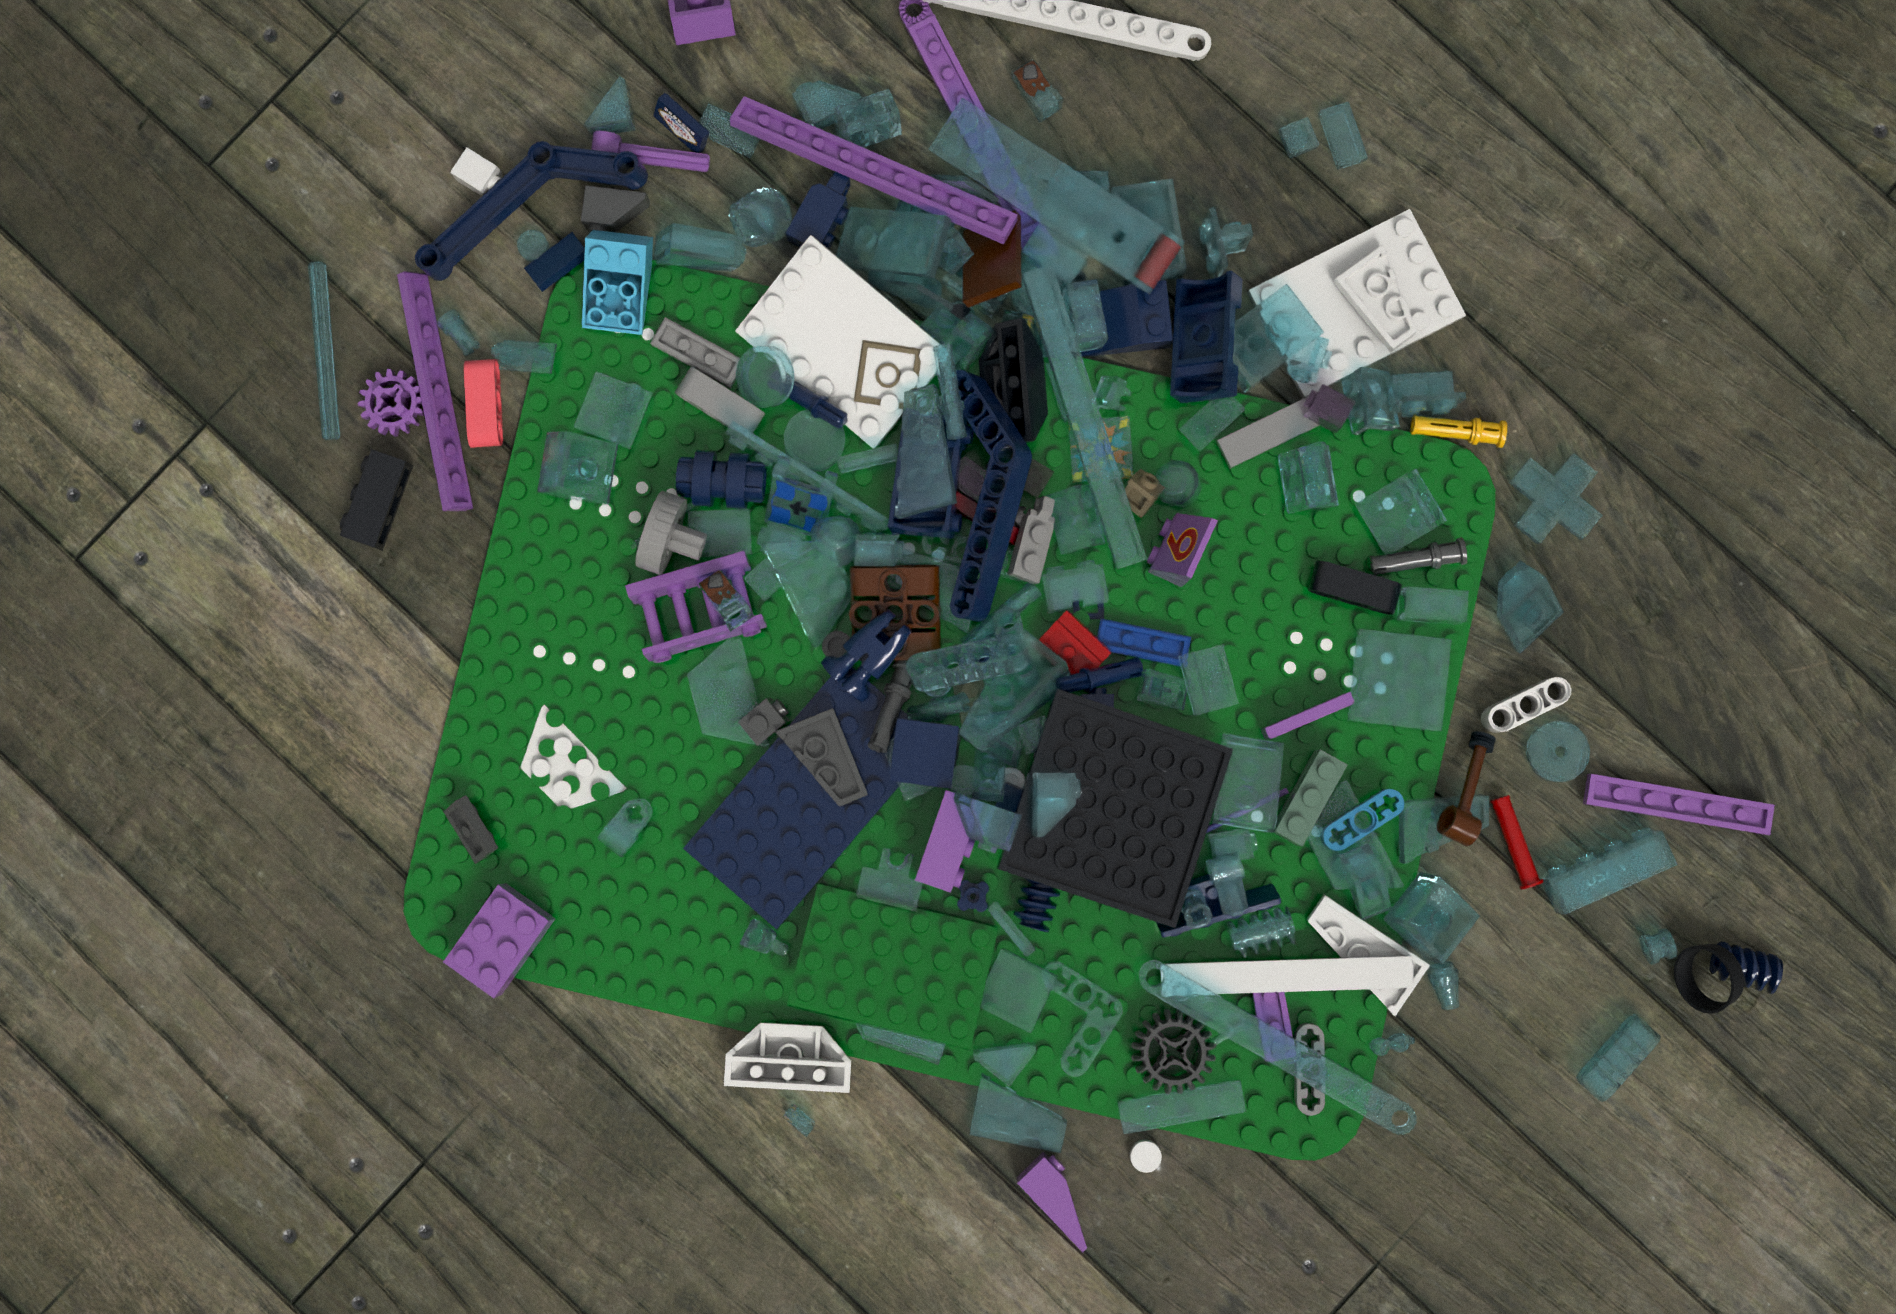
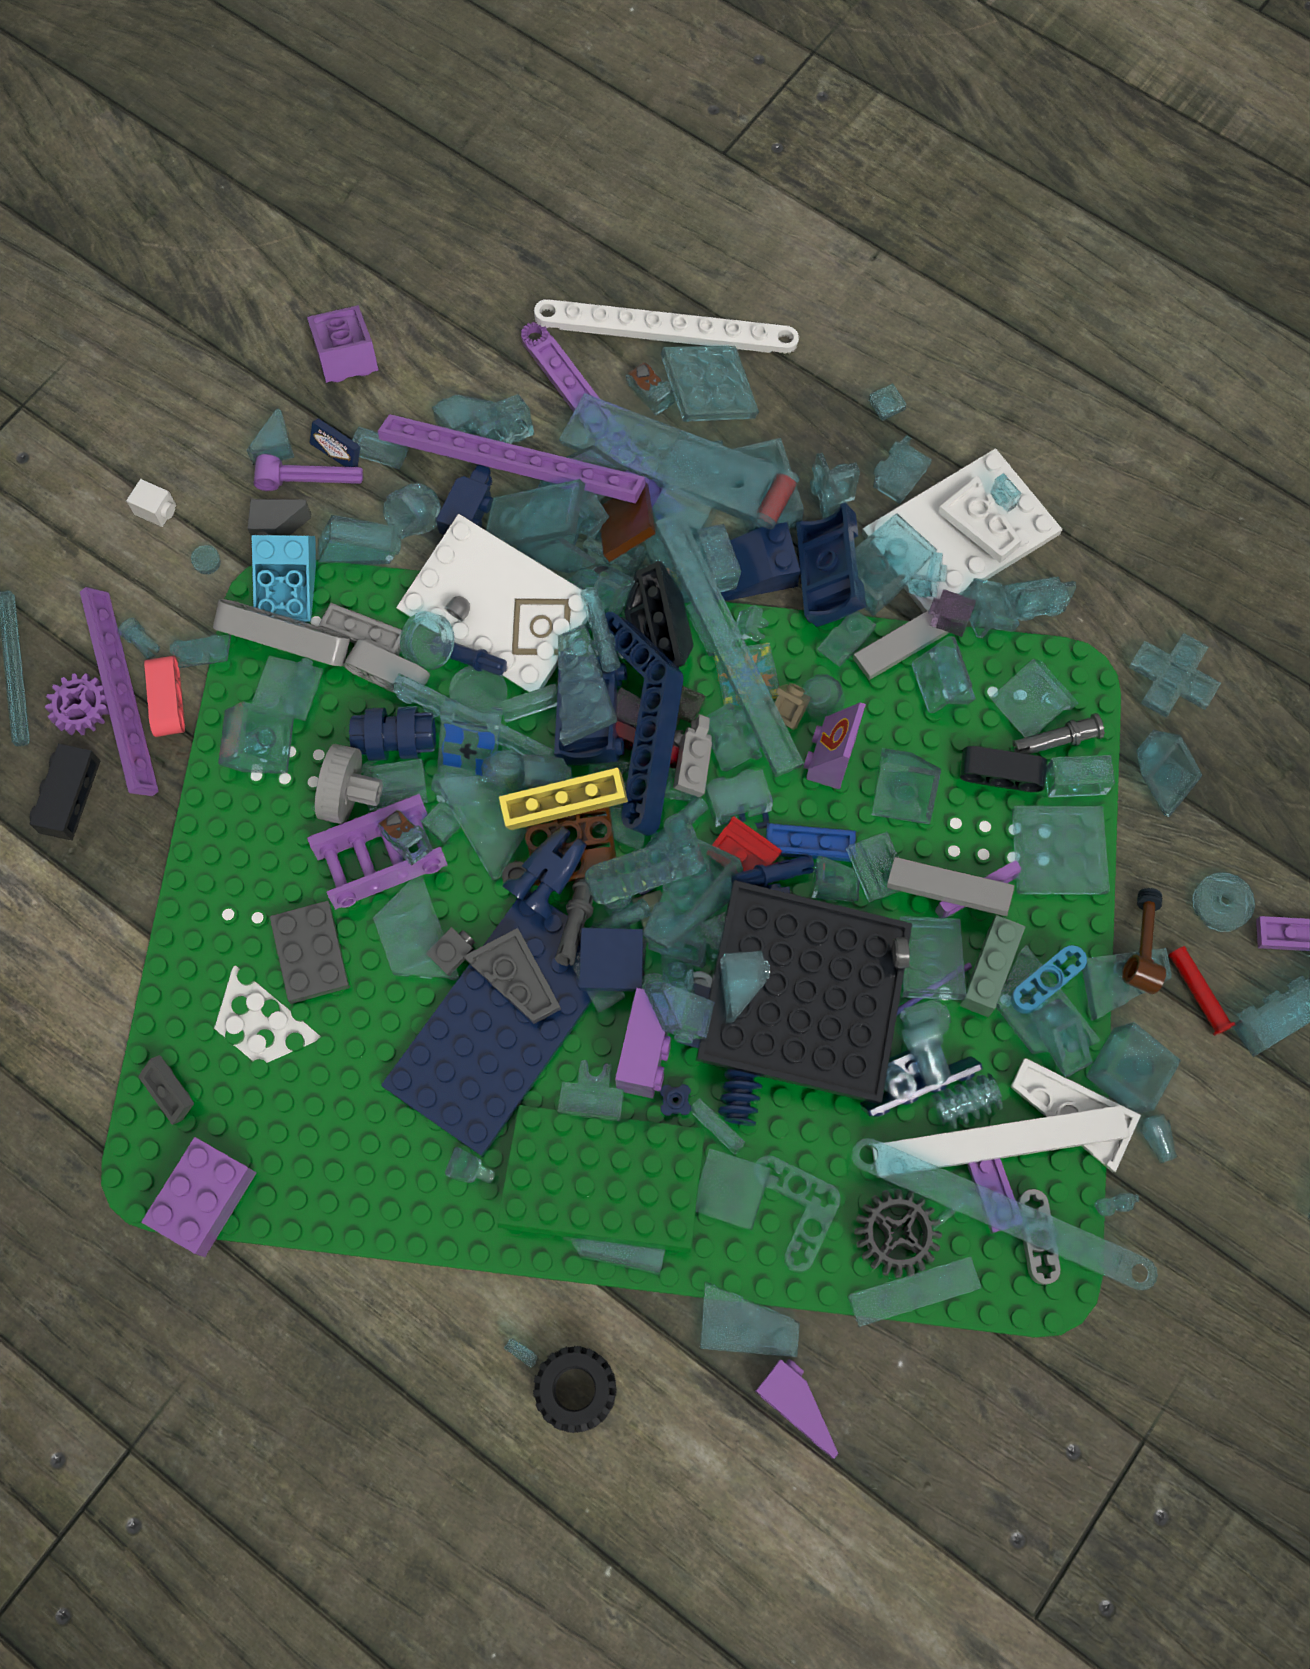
camera: 10 degrees left, 15 degrees down
dark blue piece [415,141,648,281] -> none
dark blue tile [524,232,585,292] -> none
clear light blue piece [597,798,653,858] -> none
white wedge [724,1022,851,1093] -> none
clear light blue slope [973,1042,1036,1087] -> none
white tile [1130,1139,1162,1173] -> none
clear light blue tile [1318,101,1368,170] -> none
yellow pin [1410,415,1507,448] -> none
white beam [1481,677,1571,733] -> none
none -> light grey beam [213,599,350,666]
none -> dark grey plate [270,901,350,1004]
none -> flat silver hinge [445,596,470,621]
none -> light yellow brick [499,768,628,830]
none -> black tyre [533,1346,617,1433]
none -> clear light blue plate [660,346,759,422]
none -> clear light blue slope [872,748,941,824]
none -> clear light blue bracket [873,435,932,504]
none -> light grey tile [887,857,1015,916]
none -> dark grey tile [892,937,909,969]
none -> clear light blue plate [990,473,1021,513]

